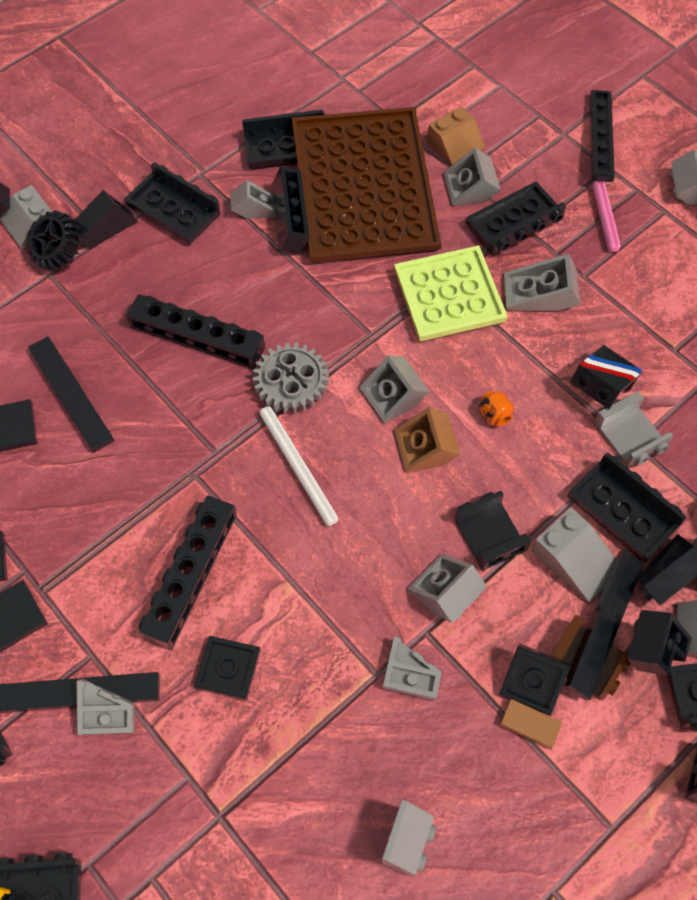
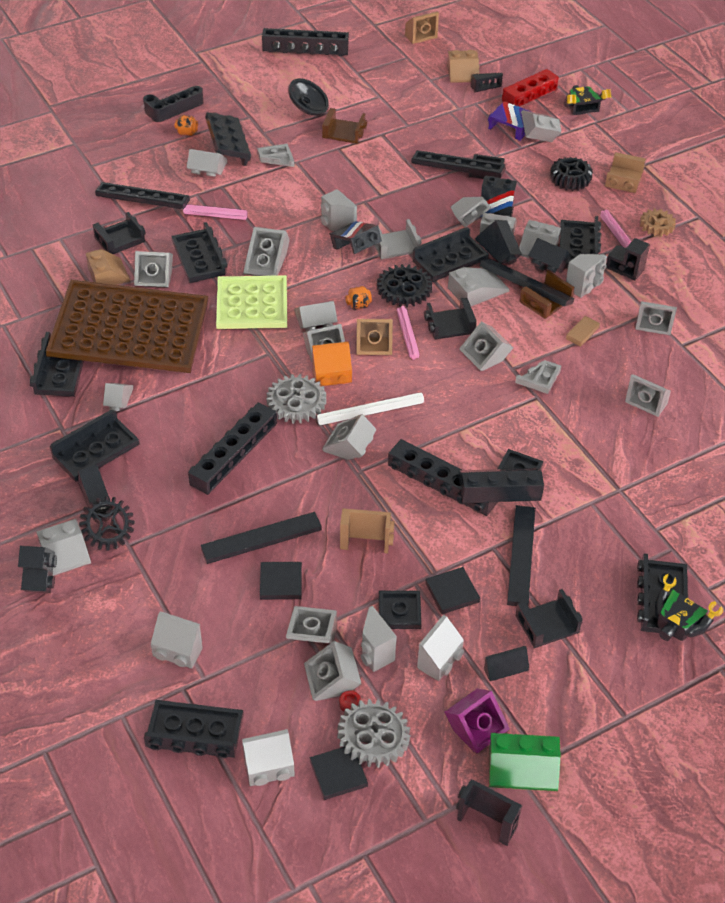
camera: 80 degrees left, 15 degrees down
light grey wing [77,679,135,735] -> none
black brick [272,166,310,254] -> none
black tile [499,643,571,716] -> none
none -> black panel [92,212,146,254]
none -> light grey slope [294,301,338,331]
none -> orange slope [312,342,352,386]
none -> light grey slope [321,189,357,231]
none -> light grey slope [322,414,377,460]
none -> medium nougat panel [340,508,395,554]
none -> black gear [377,264,432,307]
none -> bright pink axle [397,306,419,360]
none -> black slope [458,468,544,503]
none -> light grey slope [566,254,607,298]
none -> light grey slope [635,301,677,335]

